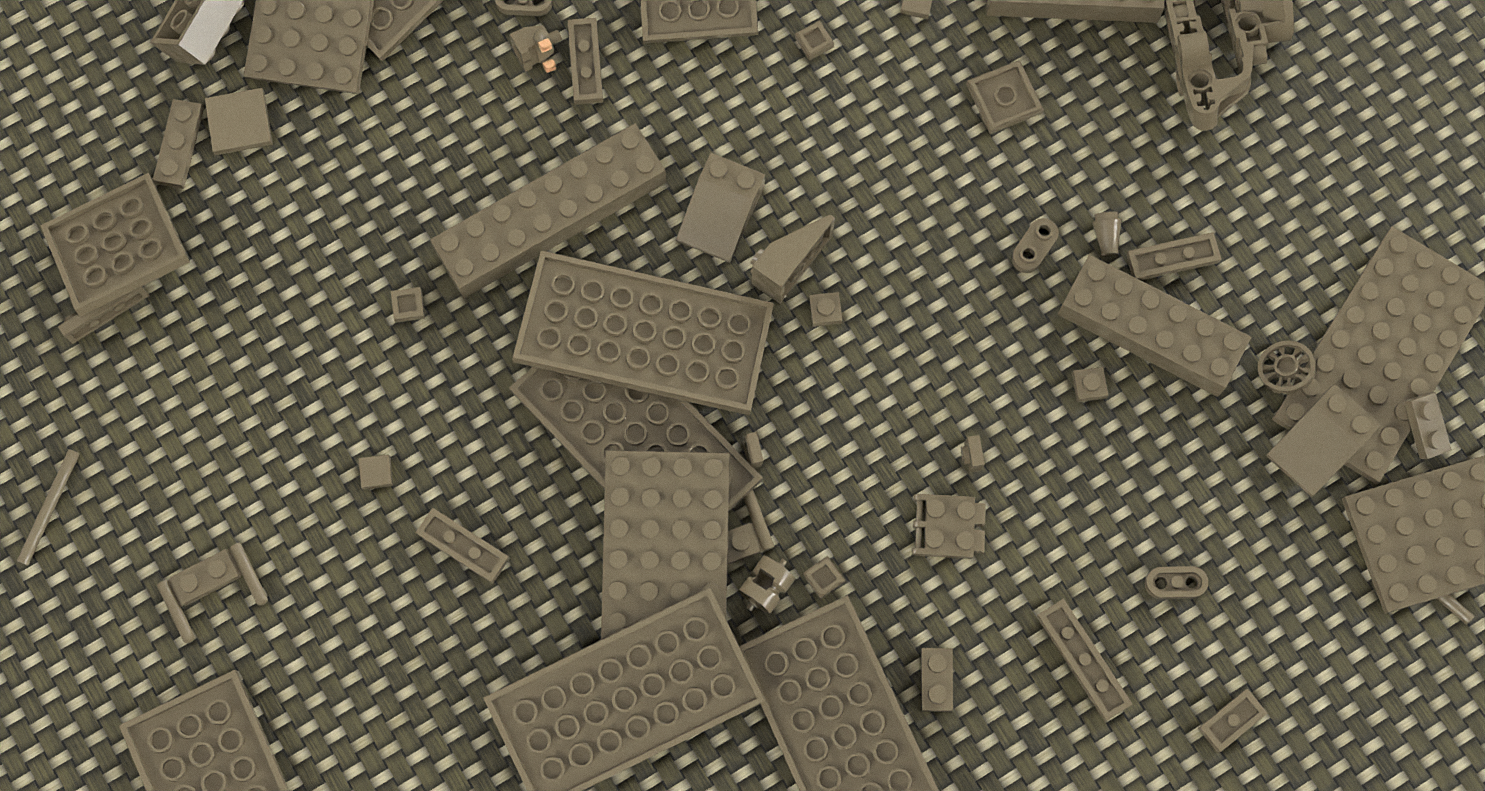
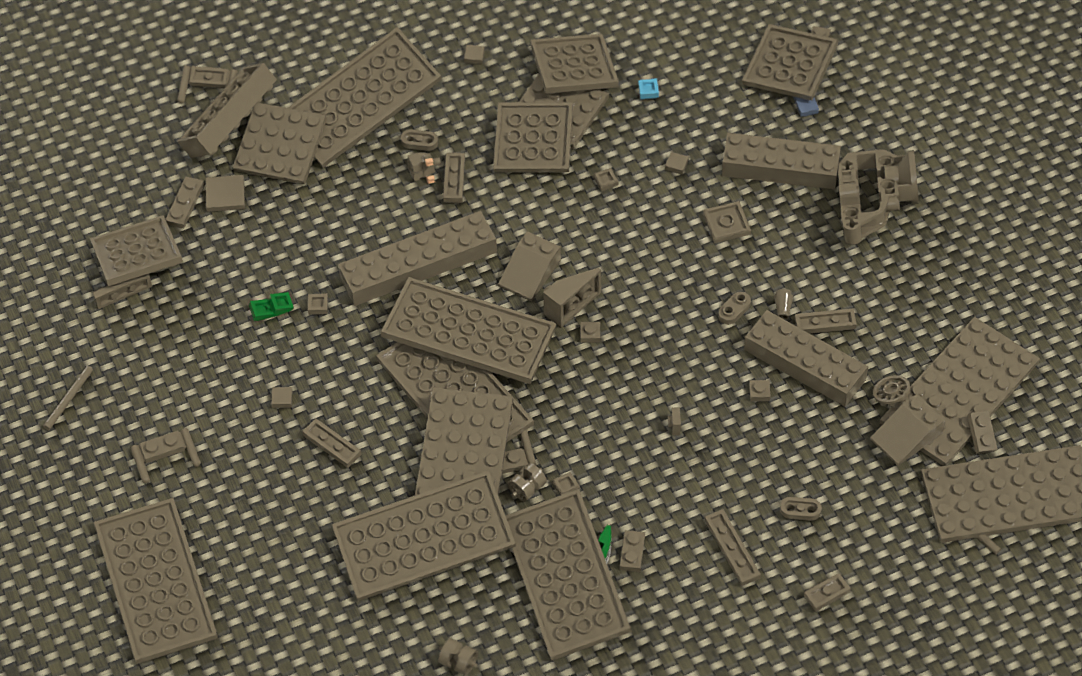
camera: 10 degrees right, 20 degrees down
dark tan tile [742,432,764,469] -> none
dark tan plate [912,494,986,559] -> none
none -> green slope [249,292,294,321]
none -> green slope [598,524,612,563]

